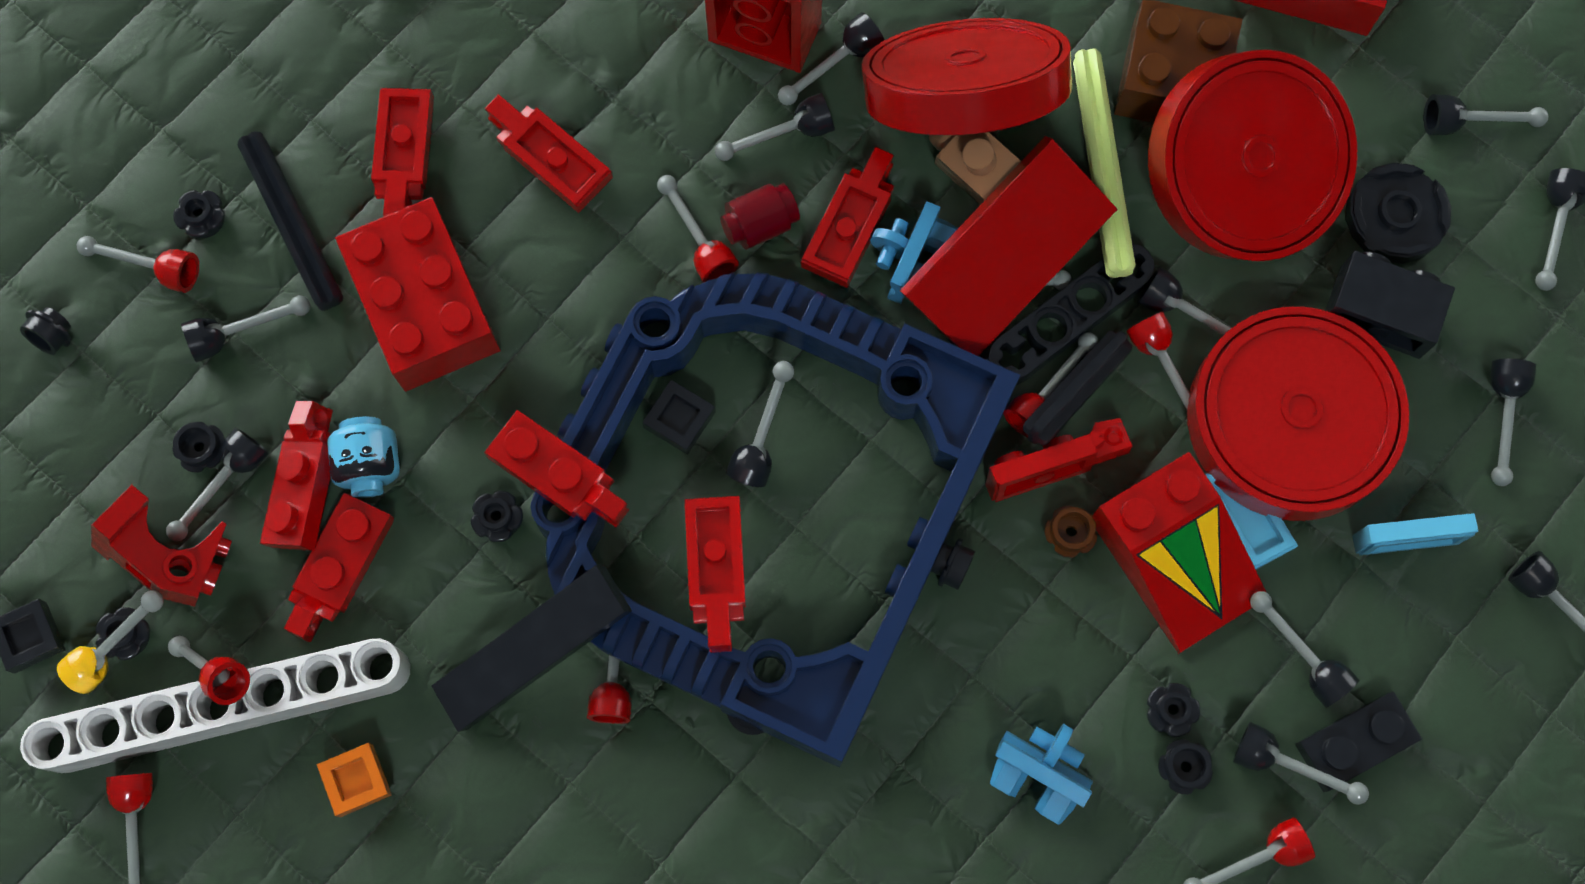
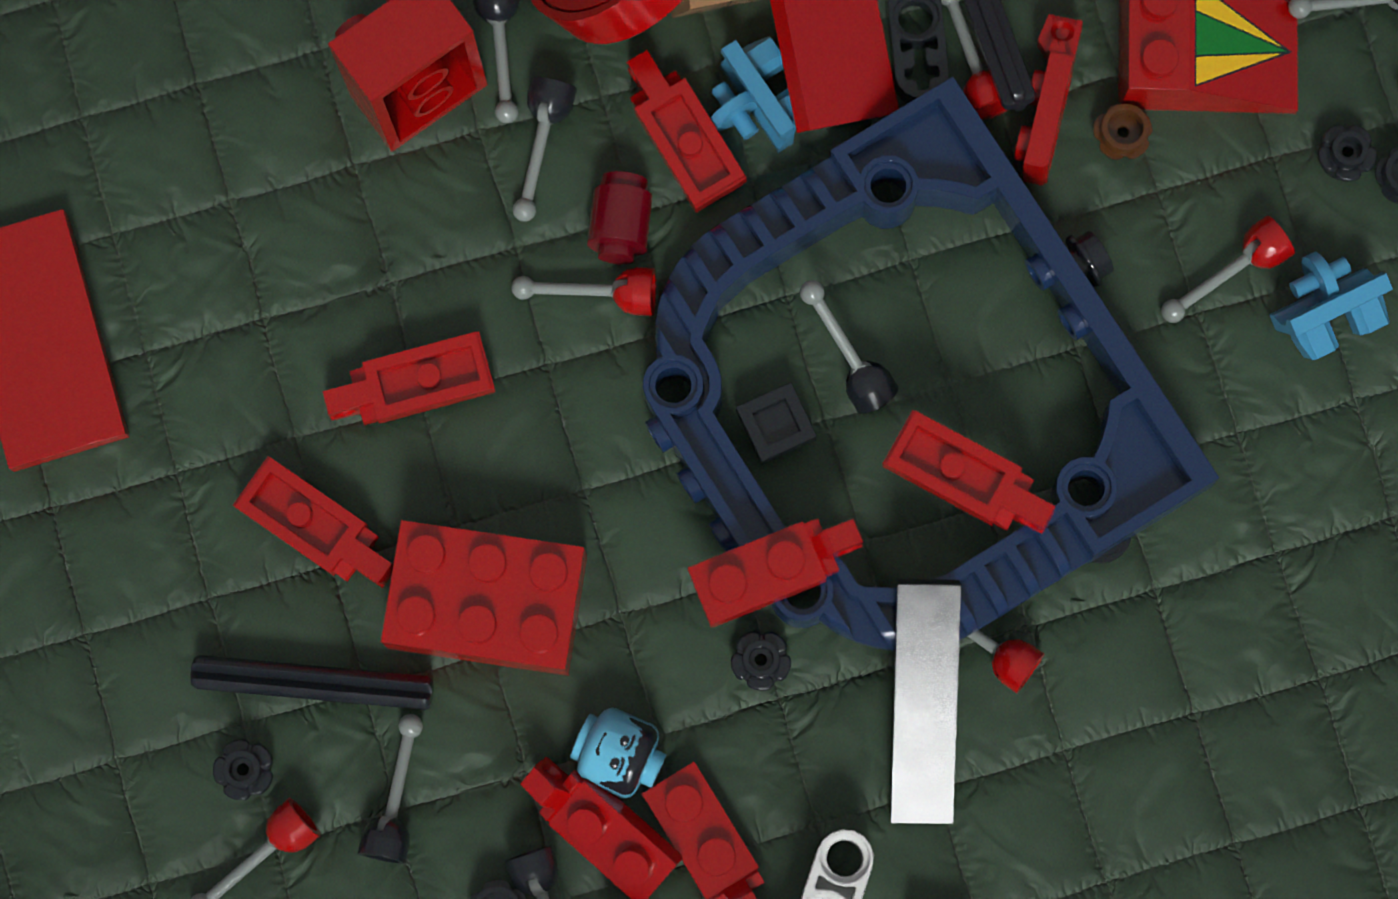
camera: 55 degrees left, 5 degrees up
none -> hinge [1161,215,1295,323]

